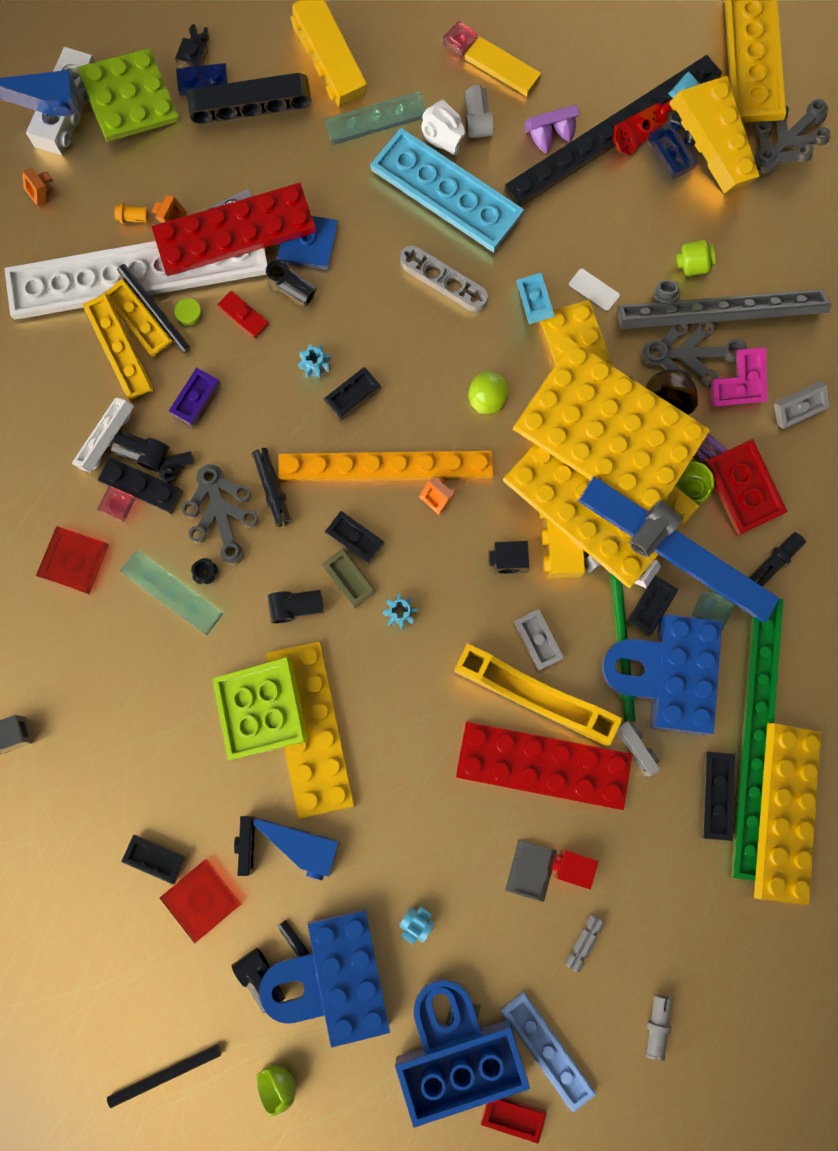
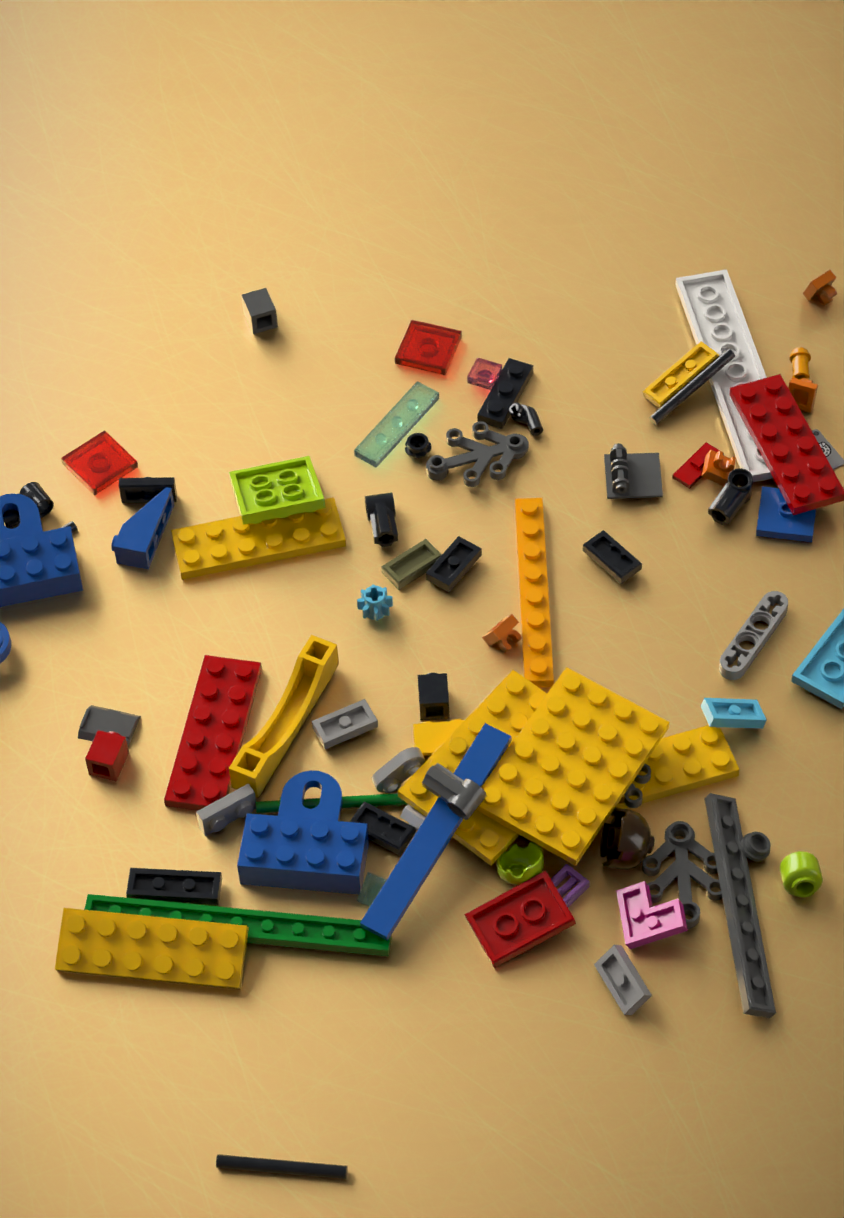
camera: 90 degrees right, 25 degrees down
white plate [72,398,134,473] -> none
yellow tile [82,293,155,402] -> none
black piece [111,430,170,472] -> none
black plate [121,834,187,885] -> none
dark purple plate [169,367,221,427] -> none
lime tile [174,298,202,326] -> none
black pin [251,448,293,527] -> none
medium azure gear [298,344,331,379] -> none
medium azure gear [399,906,435,944] -> none
lime hair [468,371,509,414] -> none
light grey axle [566,915,605,972] -> none
white sticker [569,269,620,311] -> none
black pin [748,532,806,587] -> none
none -> light grey plate [372,747,425,793]
none -> dark grey hinge [604,443,663,499]
none -> orange tile [702,450,736,486]

